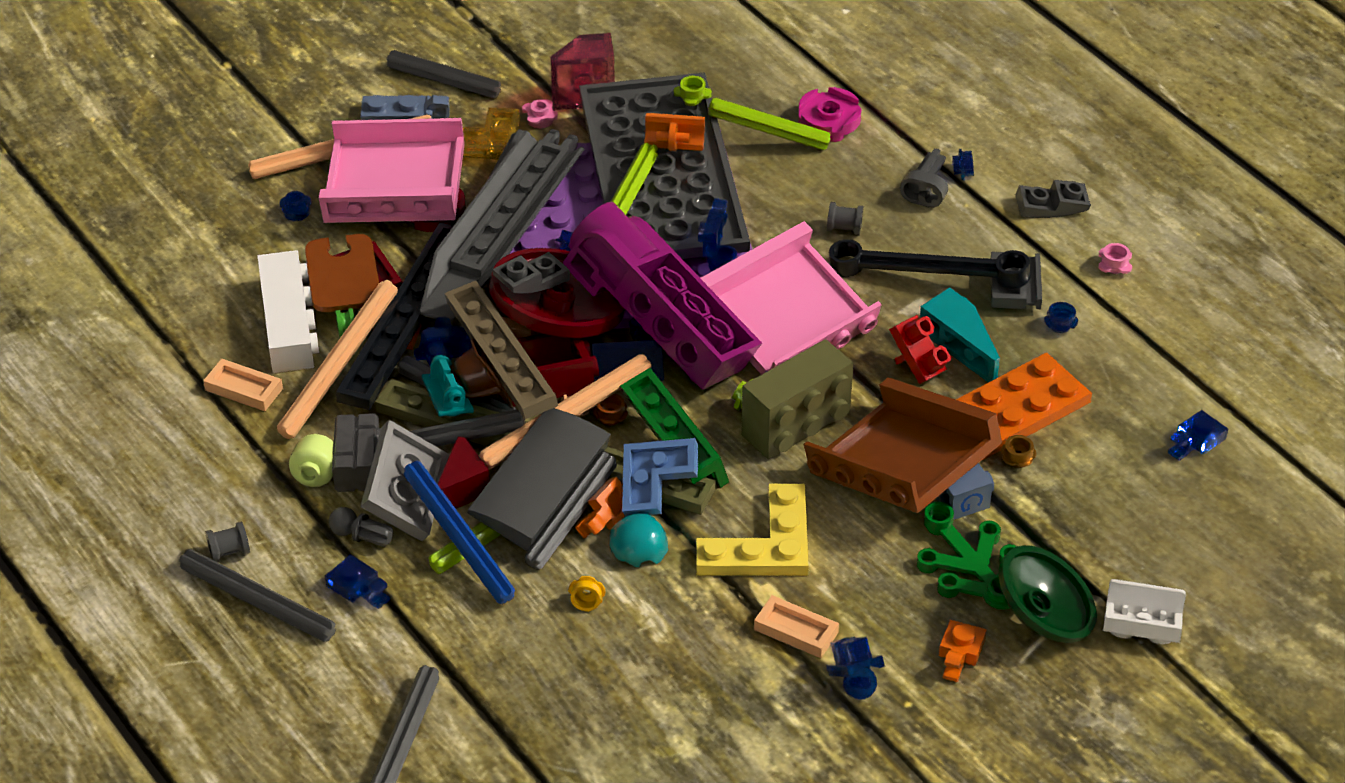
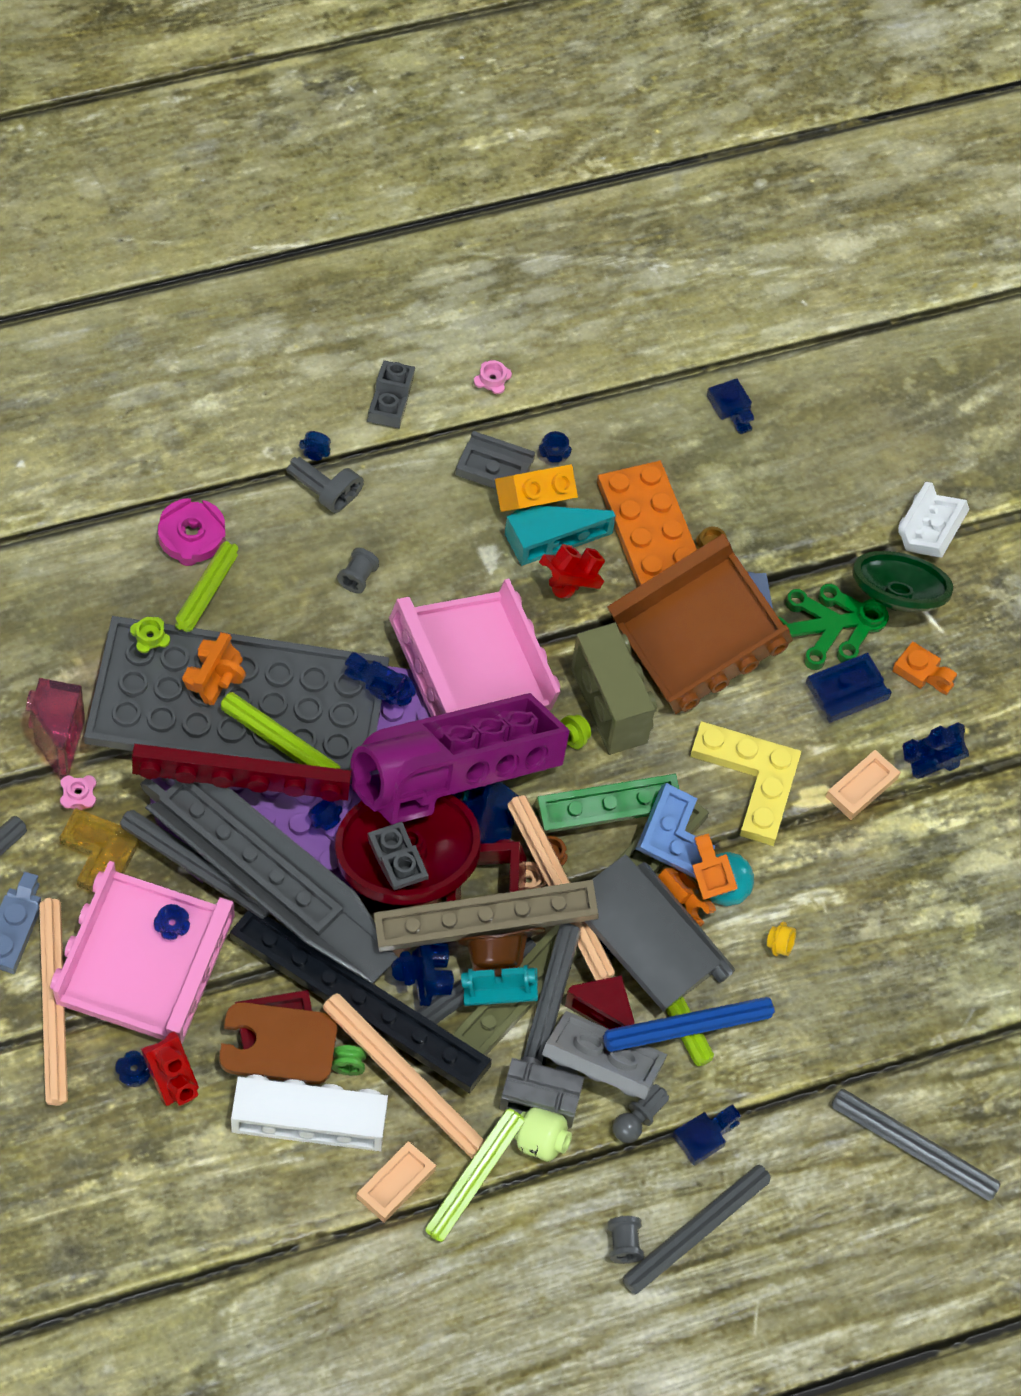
camera: 80 degrees left, 15 degrees up
black piece [829,239,1031,289] -> none
none -> dark red plate [132,743,352,801]
none -> red hips [141,1031,199,1106]
none -> clear blue plate [154,904,190,940]
none -> axle [425,1108,525,1242]
none -> light orange brick [495,464,578,512]
none -> orange plate [692,833,738,900]
none -> clear blue plate [806,653,892,723]

